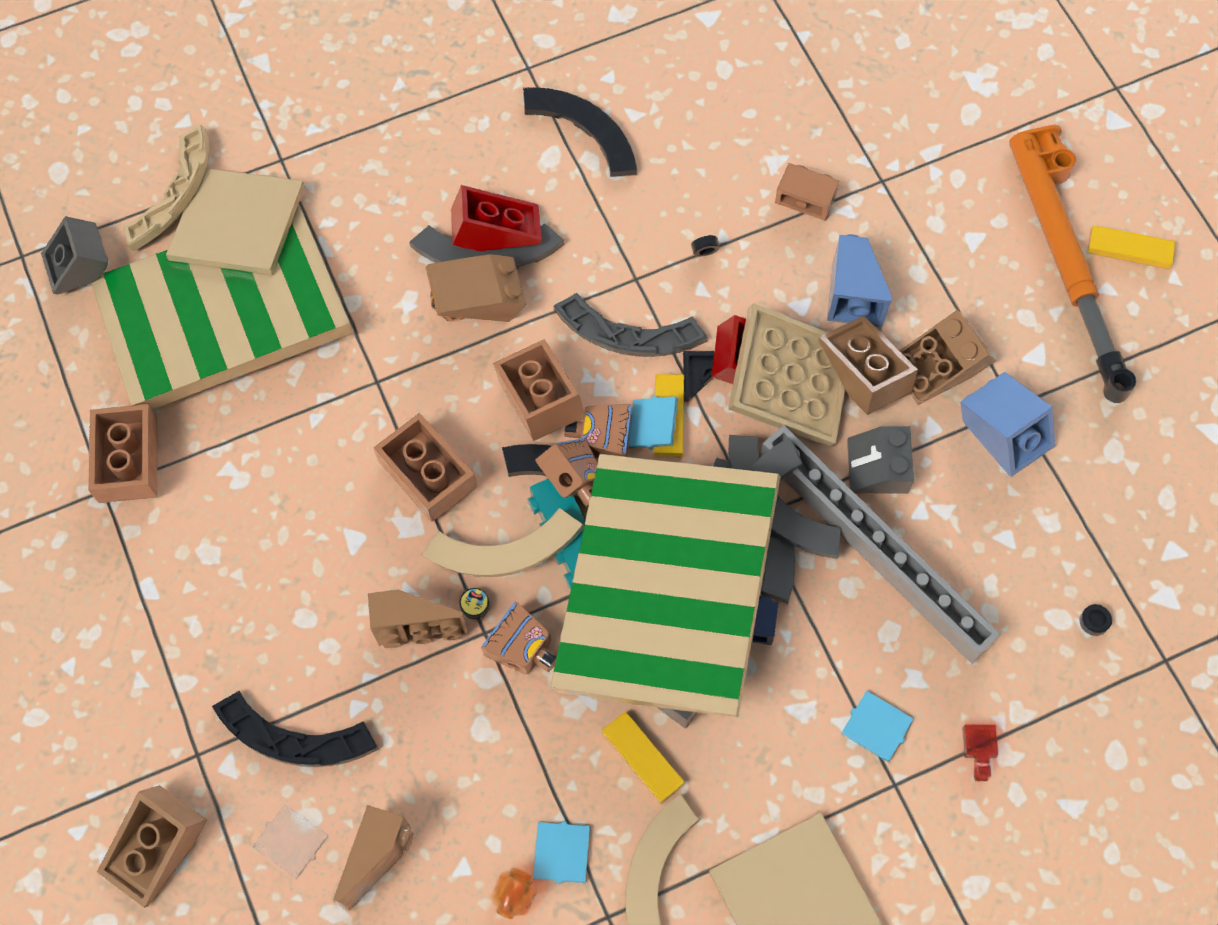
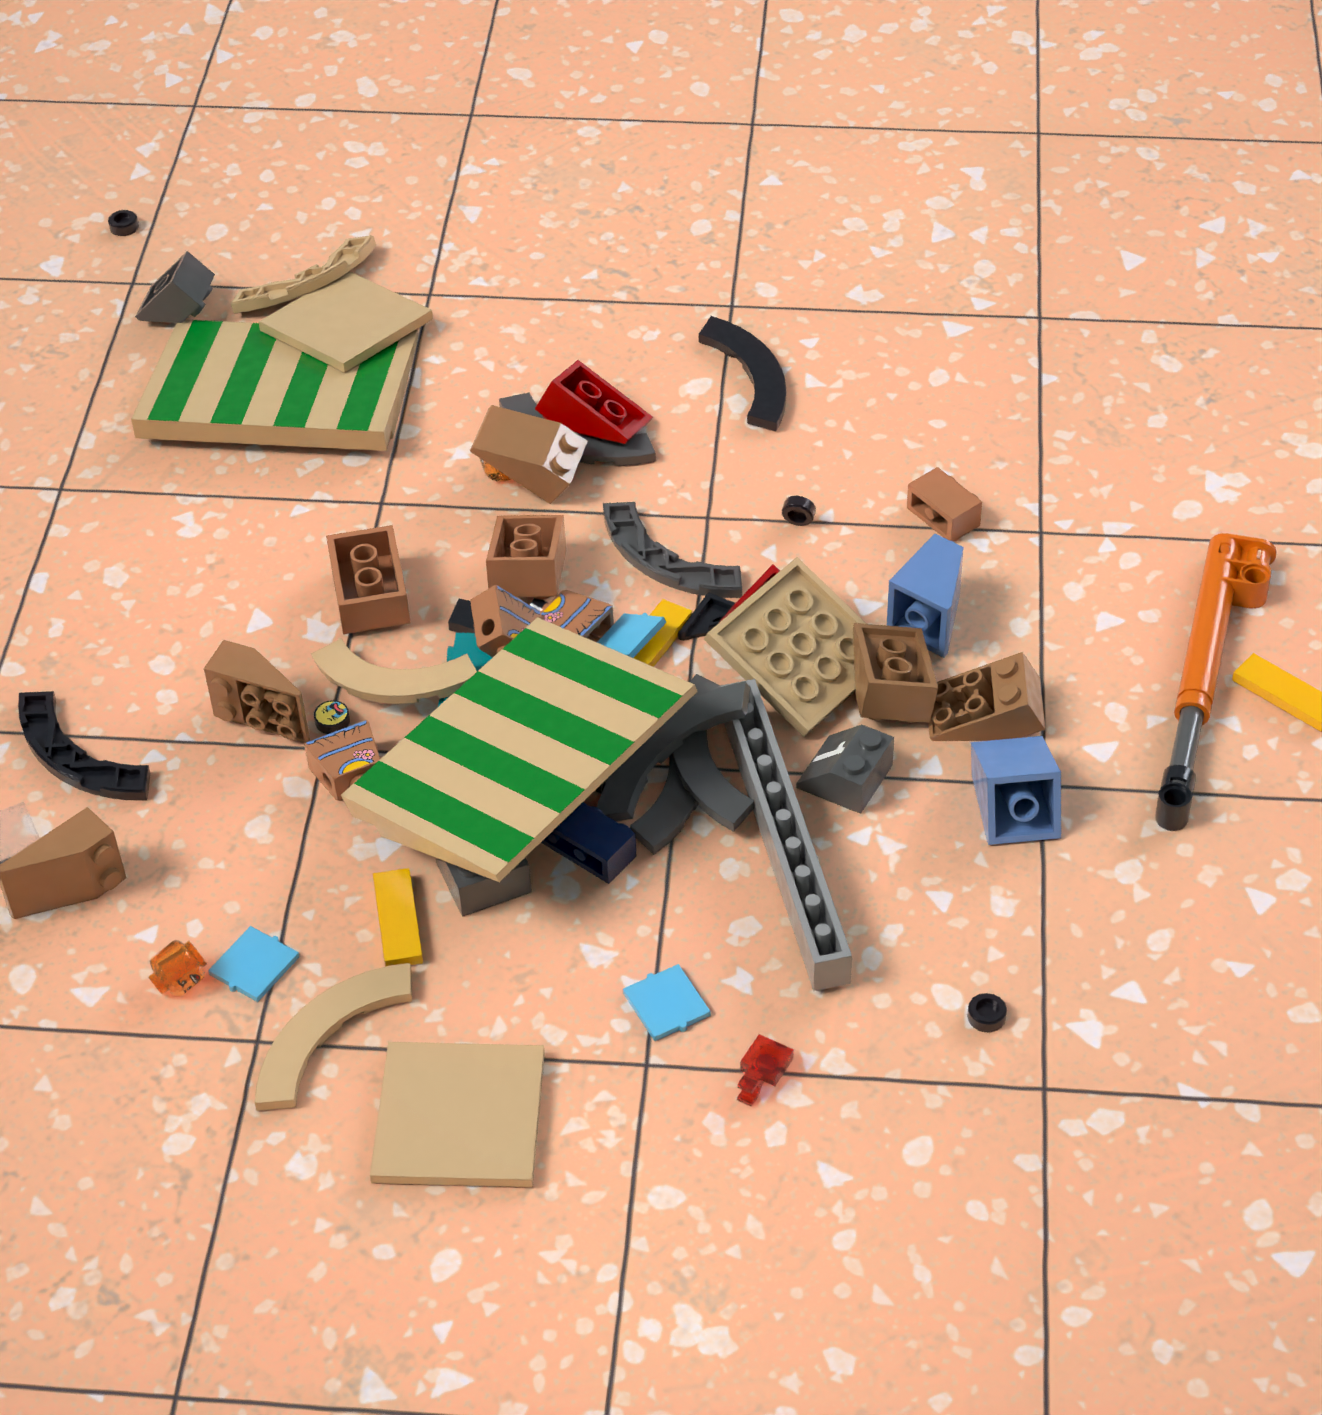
camera: 30 degrees right, 20 degrees down
nougat brick [88,404,157,503] -> none

